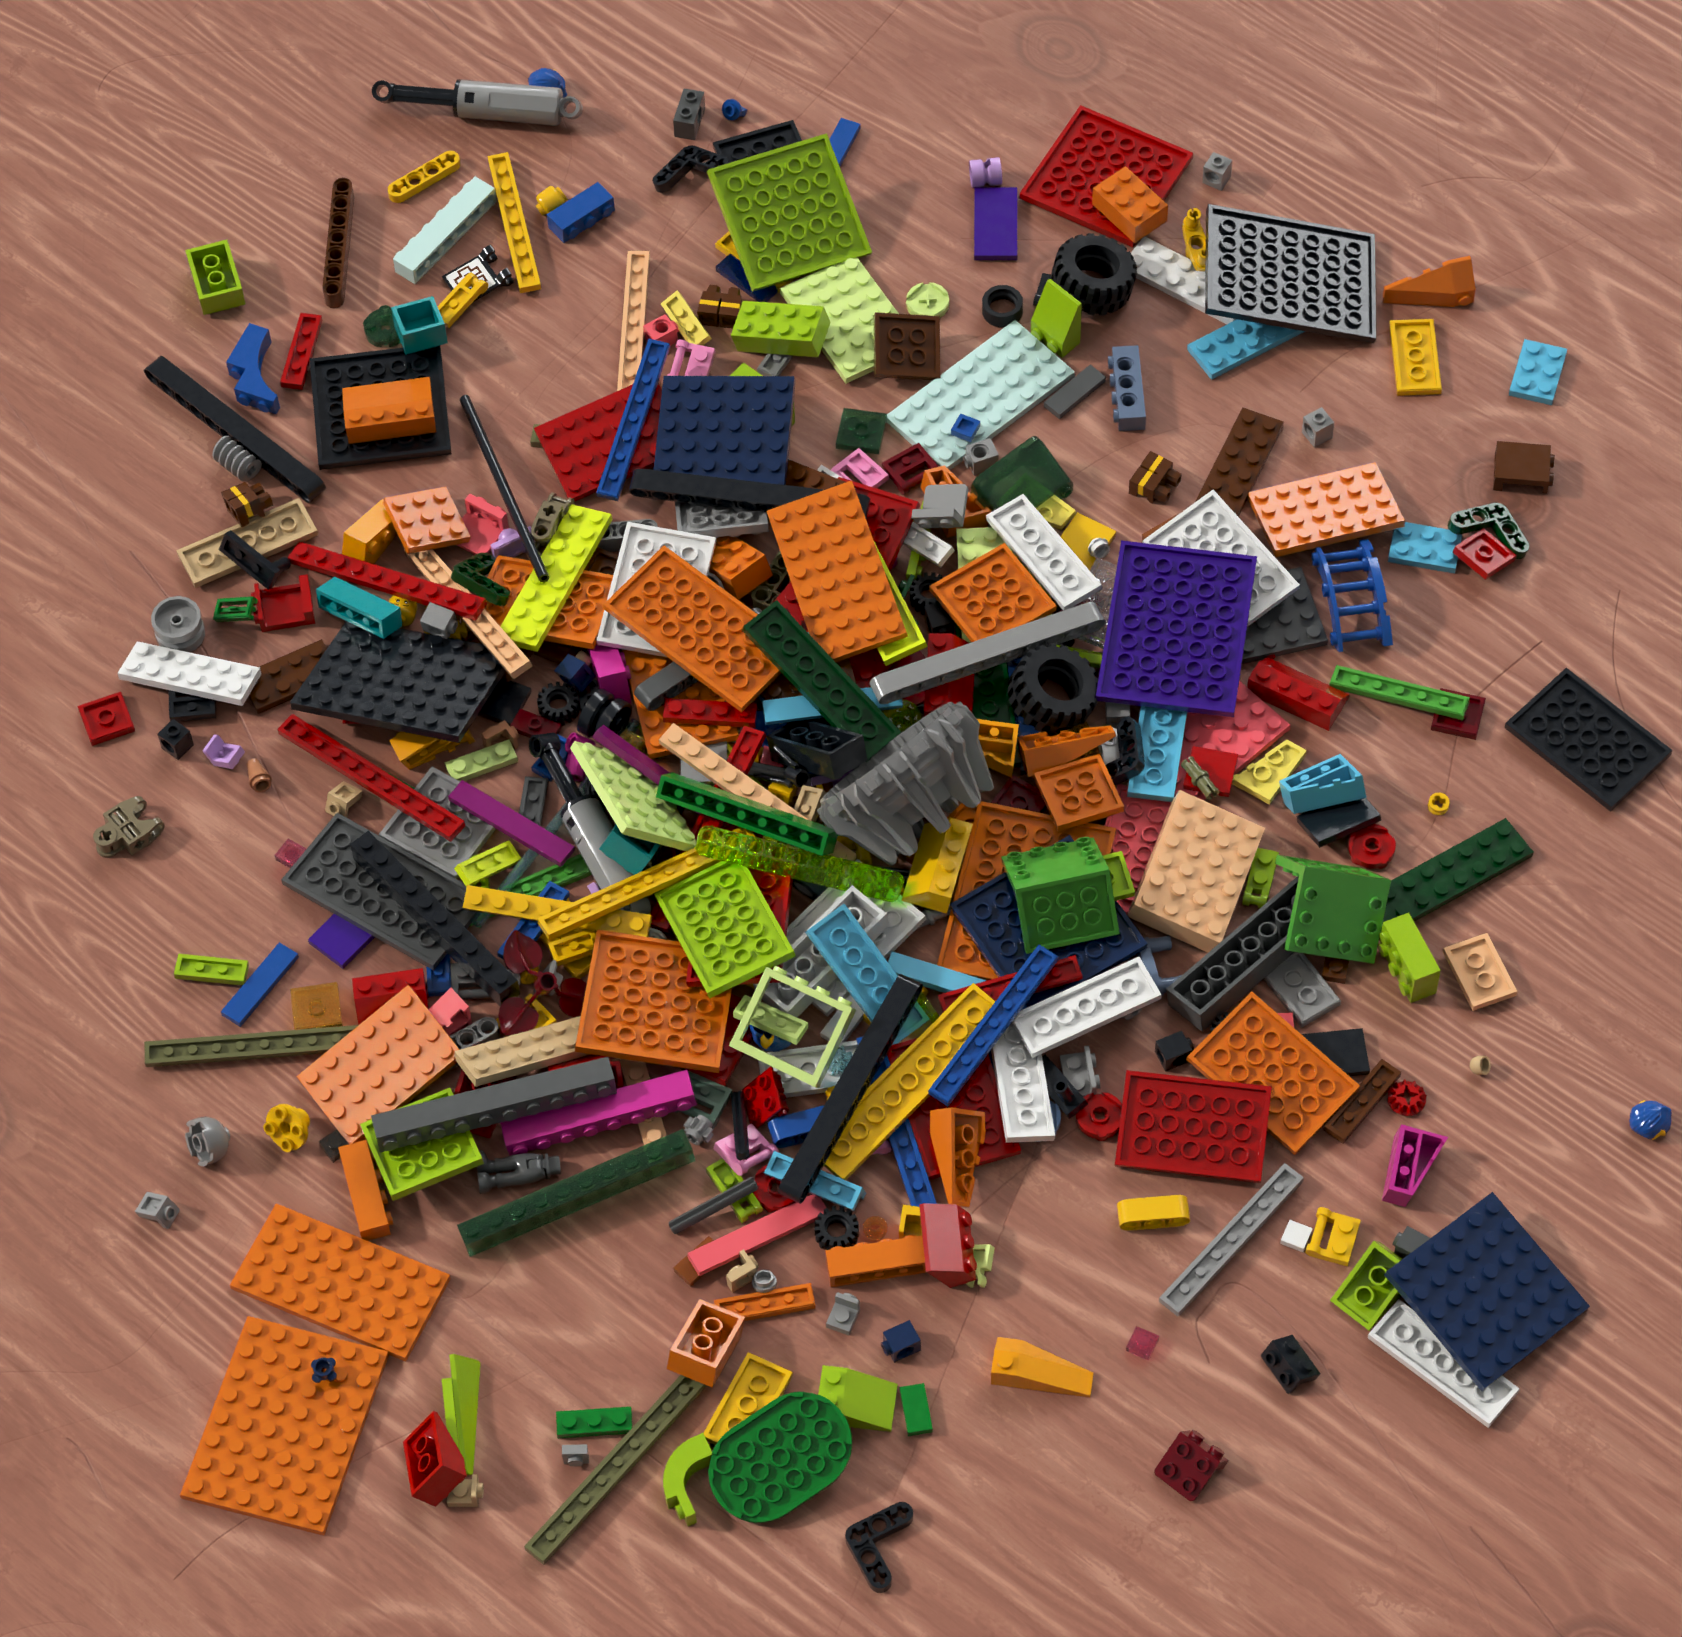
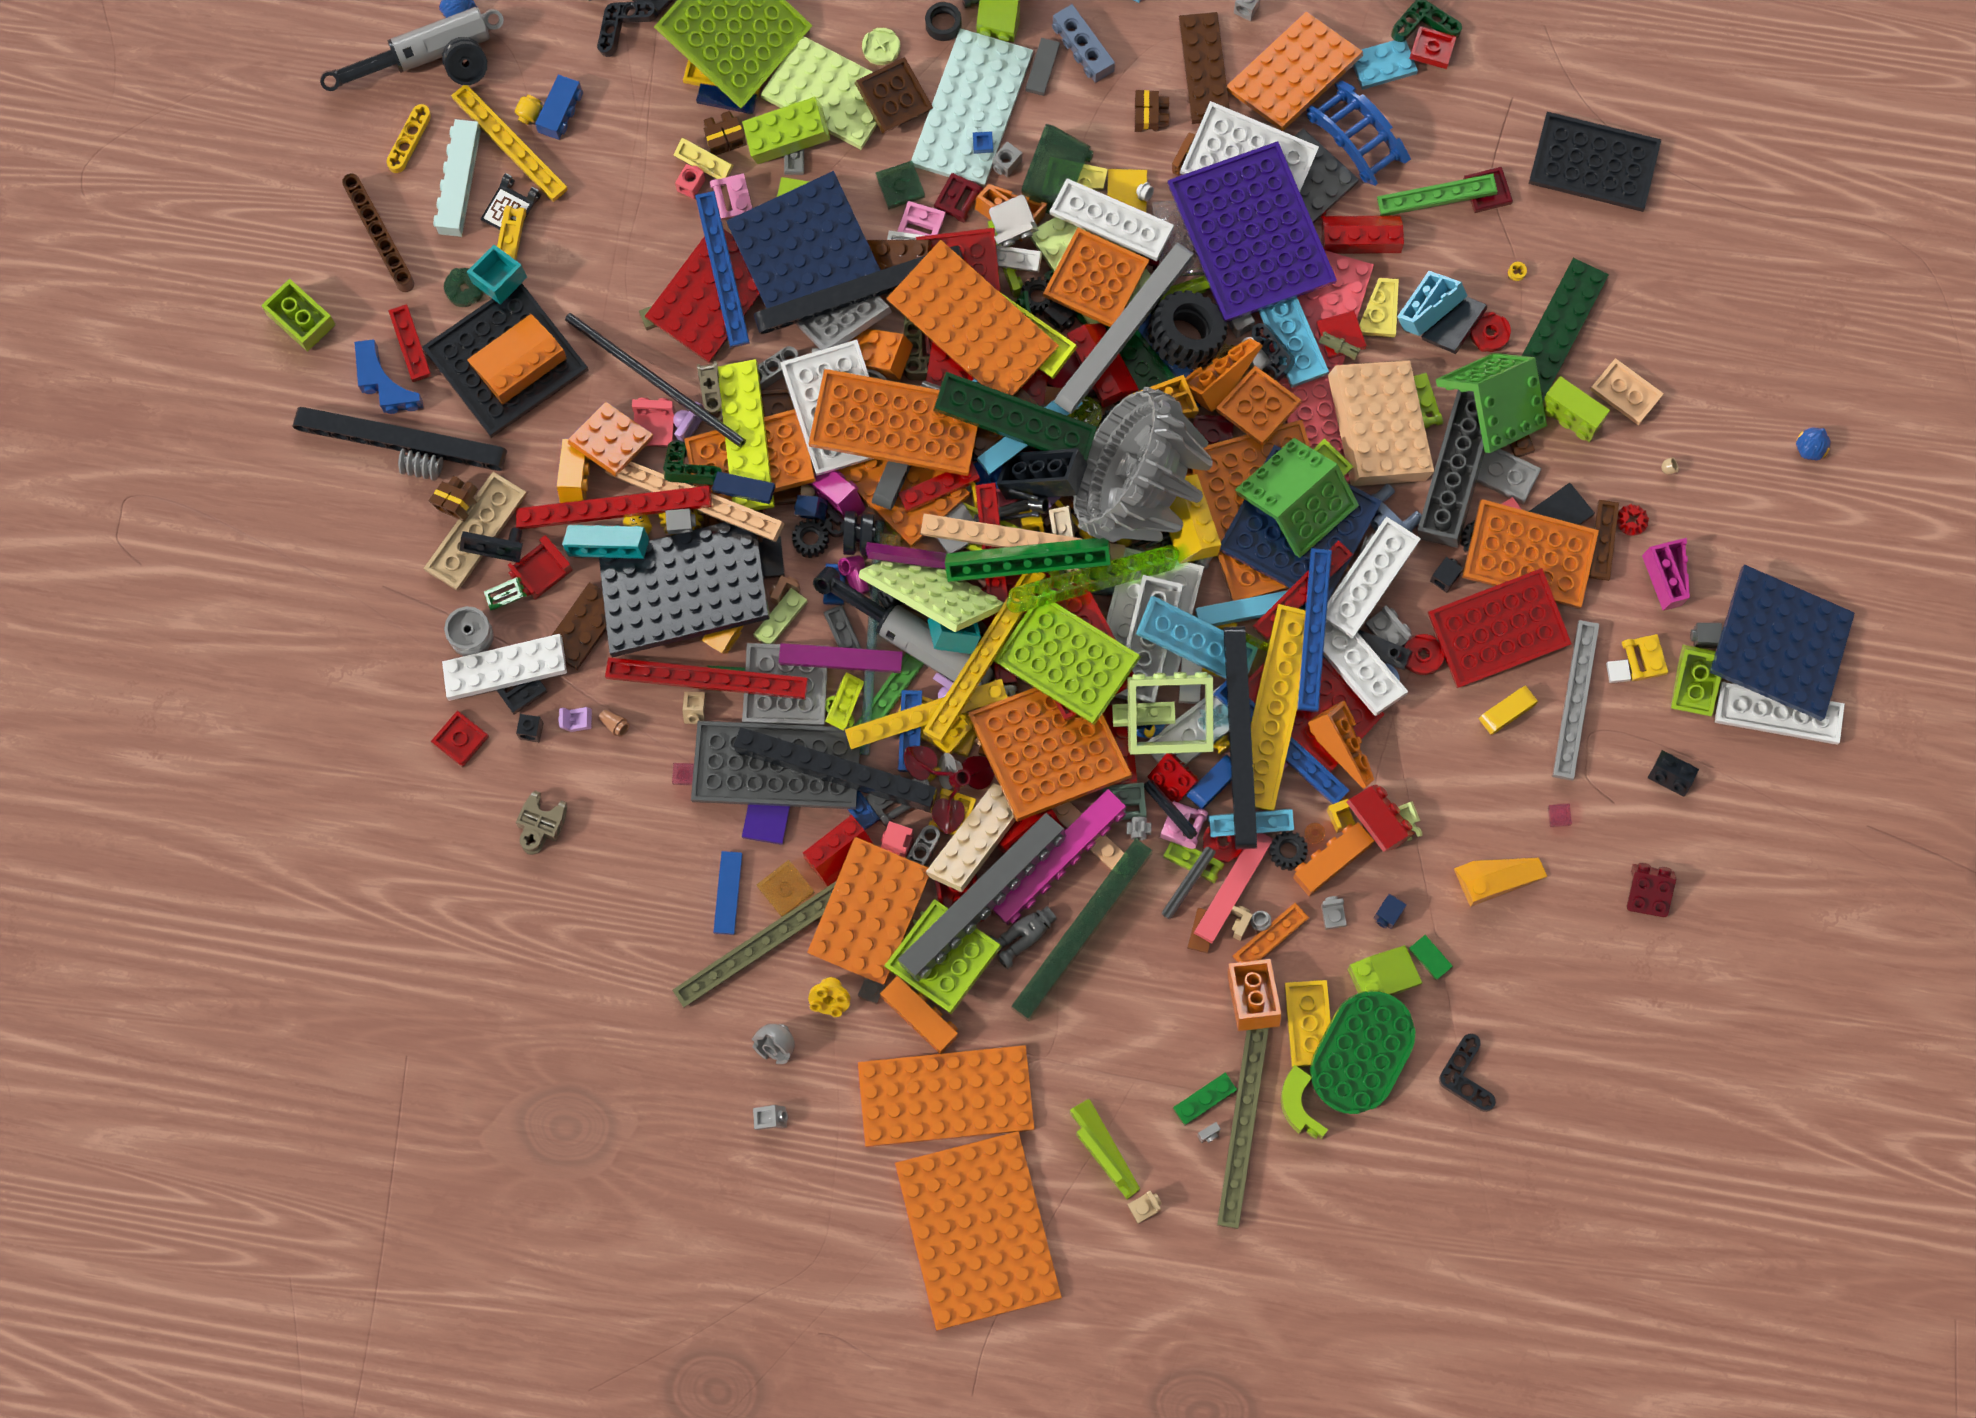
camera: 30 degrees left, 15 degrees up
lime plate [174,954,249,986] -> none
dark blue plate [311,1358,337,1383] -> none
red slope [403,1411,467,1507] -> none
dark red plate [510,708,562,738] -> none
light nougat plate [617,251,650,391] -> none
none -> black wheel [442,37,488,85]
none -> dark blue tile [712,471,776,504]

